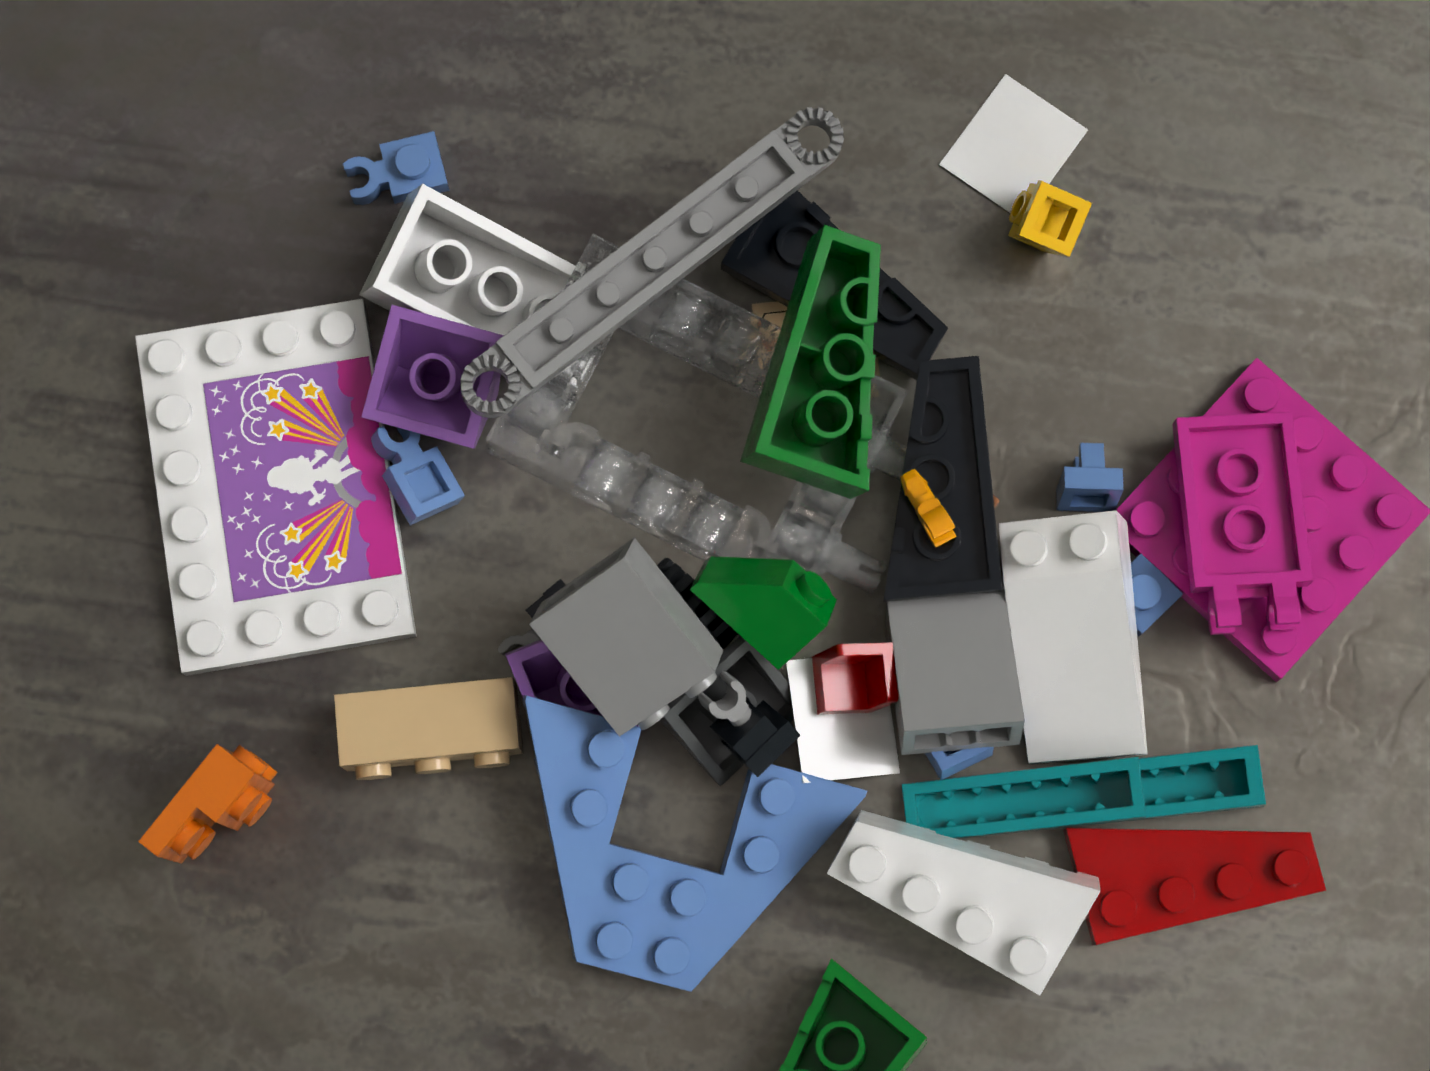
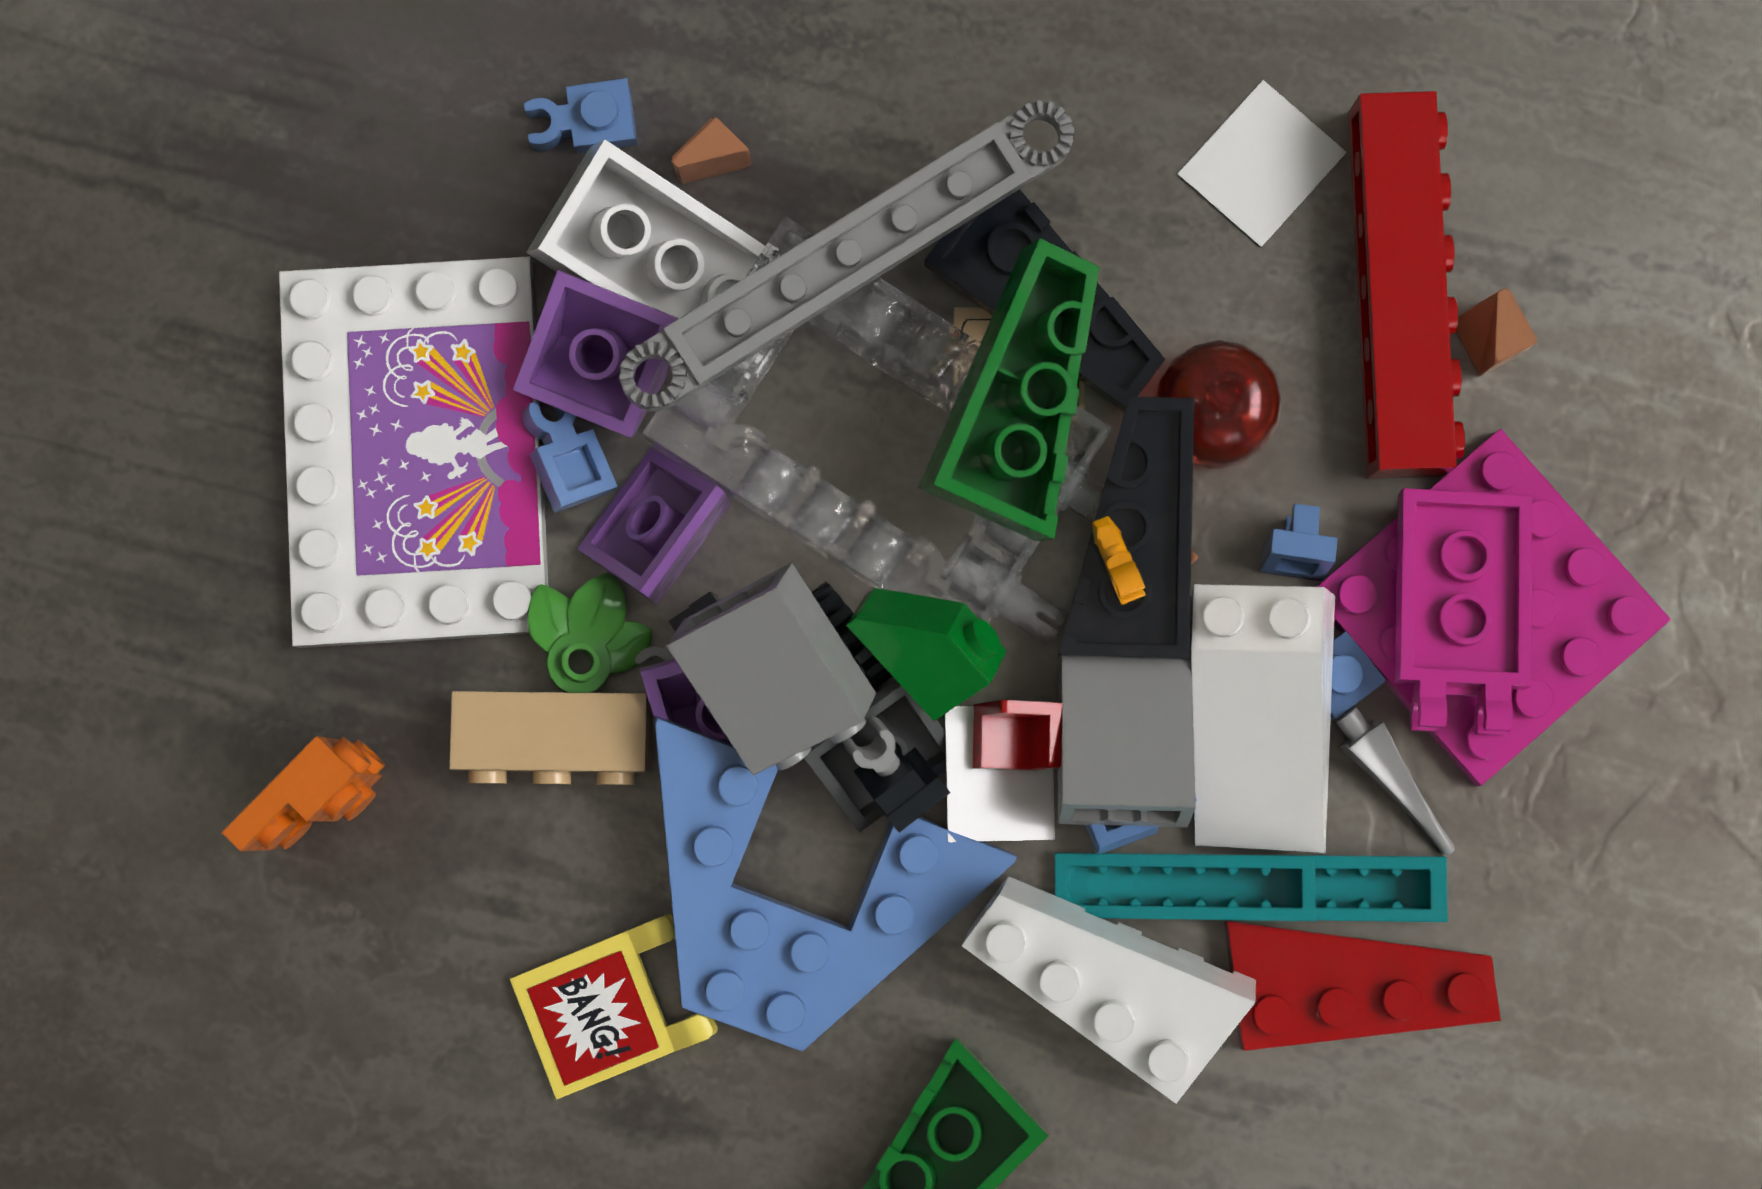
camera: 10 degrees right, 5 degrees up
yellow brick [1008,180,1092,257] -> none
none -> flag [510,914,718,1100]
none -> bright green plate [527,573,652,693]
none -> medium lavender slope [577,447,731,606]
none -> nougat slope [671,117,752,184]
none -> clear red cylinder [1155,340,1282,469]
none -> light grey piece [1335,706,1455,856]
none -> red brick [1348,91,1465,479]
none -> nougat slope [1456,287,1537,376]

